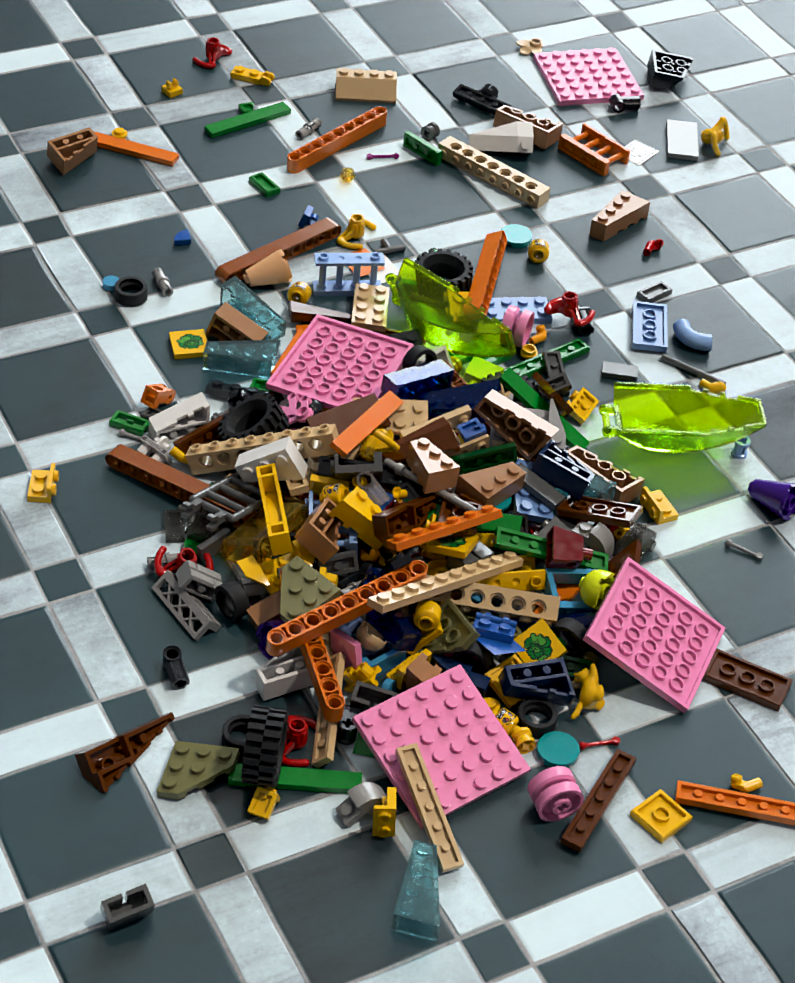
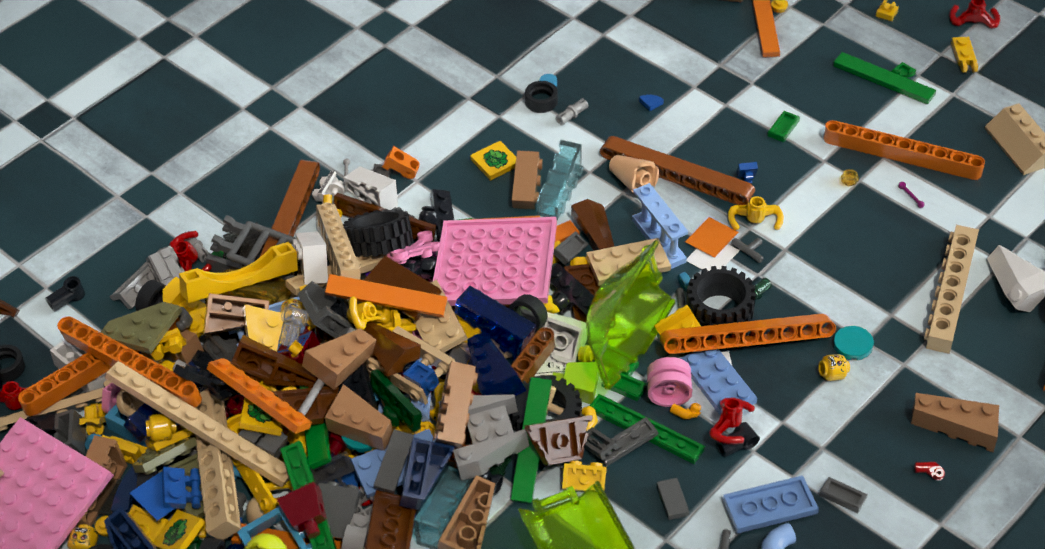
camera: 75 degrees right, 5 degrees up
yellow bracket [27,463,59,503] -> none
green tile [109,410,149,437] -> none
clear light blue wedge [203,340,281,378] -> none
yellow head [287,281,312,304] -> none
light grey pin [295,118,322,140] -> none
green tile [403,131,442,166] -> none
dark grey wheel [421,122,440,141] -> none
yellow plate [520,344,538,360] -> none

